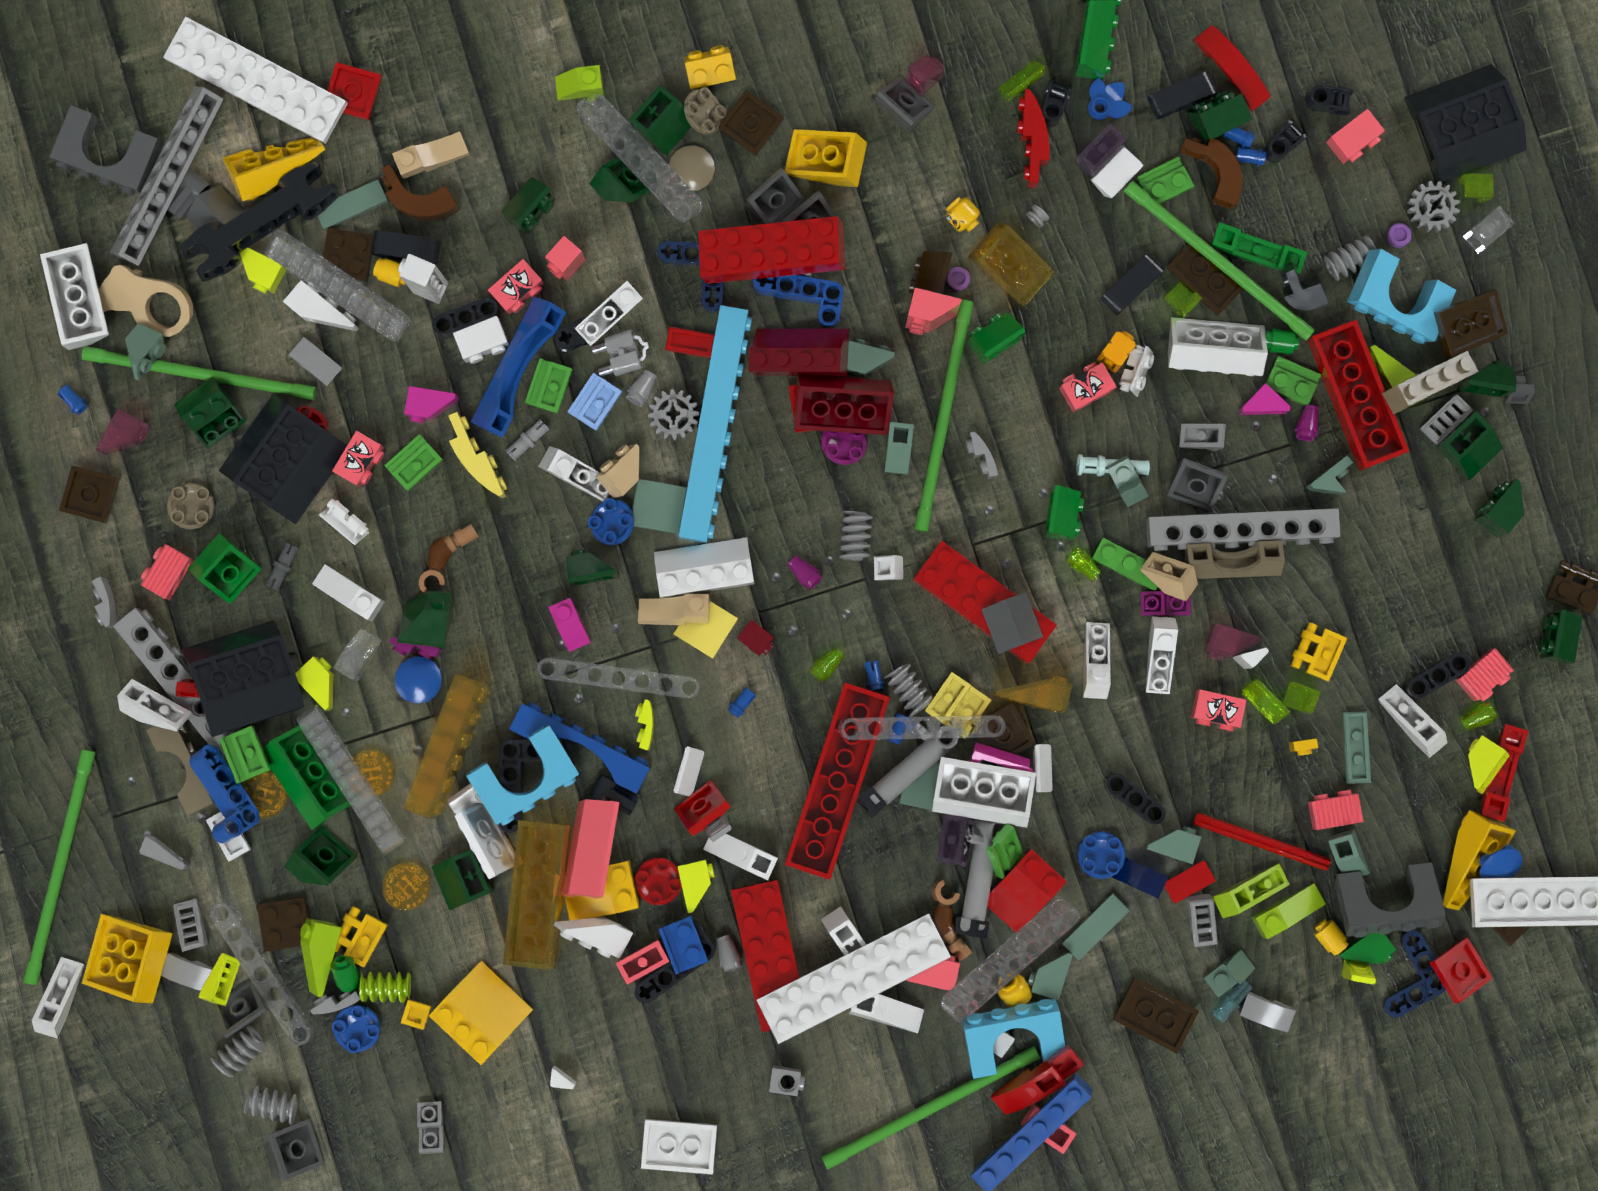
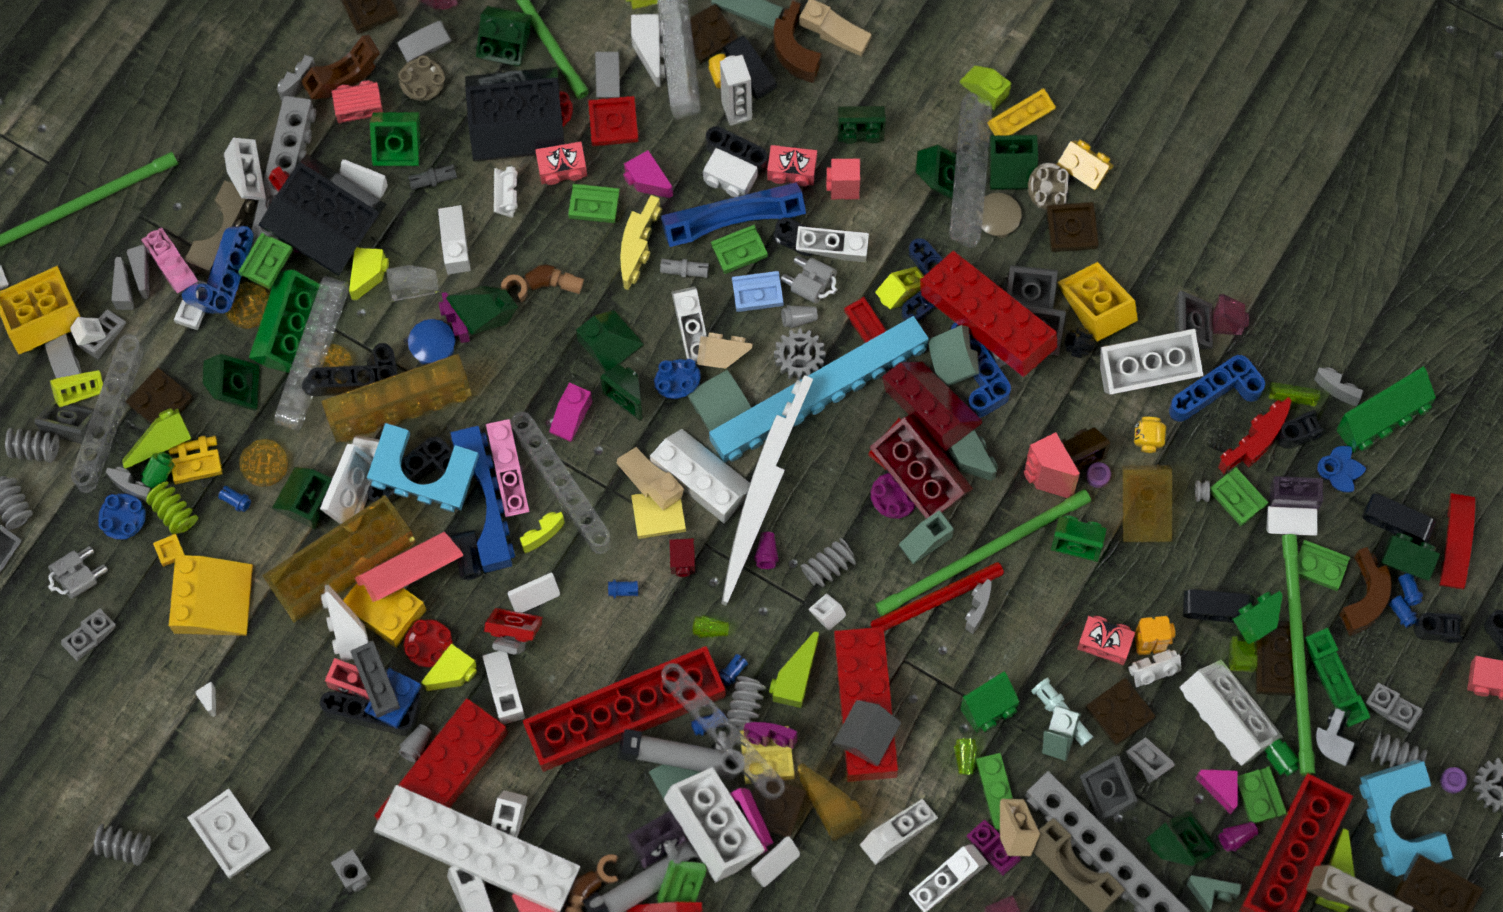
camera: 50 degrees right, 15 degrees down
none -> light grey piece [48,546,108,599]
none -> white slope [71,317,106,345]
none -> light grey slope [111,257,134,310]
none -> bright pink slope [141,228,198,293]
none -> blue pin [219,486,251,512]
none -> reddish brown arch [301,35,380,100]
none -> black beam [302,343,398,397]
none -> white slope [340,160,388,199]
none -> dark grey plate [350,641,401,718]
none -> light grey slope [397,21,452,62]
none -> bright pink slope [486,419,529,517]
none -> dark green slope [576,310,644,372]
none -> red plate [588,96,638,146]
none -> white slope [721,375,813,606]
none -> magenta slope [744,722,797,749]
none -> lime slope [769,632,819,708]
none -> red axle [870,562,1004,631]
none -> neon yellow slope [875,267,924,309]
none -> sand green slope [929,325,979,386]
none -> yellow plate [987,88,1056,135]
none -> black gear [1065,327,1094,358]
none -> dark brown plate [1085,678,1156,747]
none -> white slope [1100,329,1203,394]
none -> dark green slope [1146,810,1219,866]
none -> blue beam [1169,355,1265,422]
none -> bright green plate [1210,467,1268,526]
none -> green slope [1233,591,1283,644]
none -> light grey slope [1314,367,1363,406]
none -> light grey slope [1366,683,1423,732]

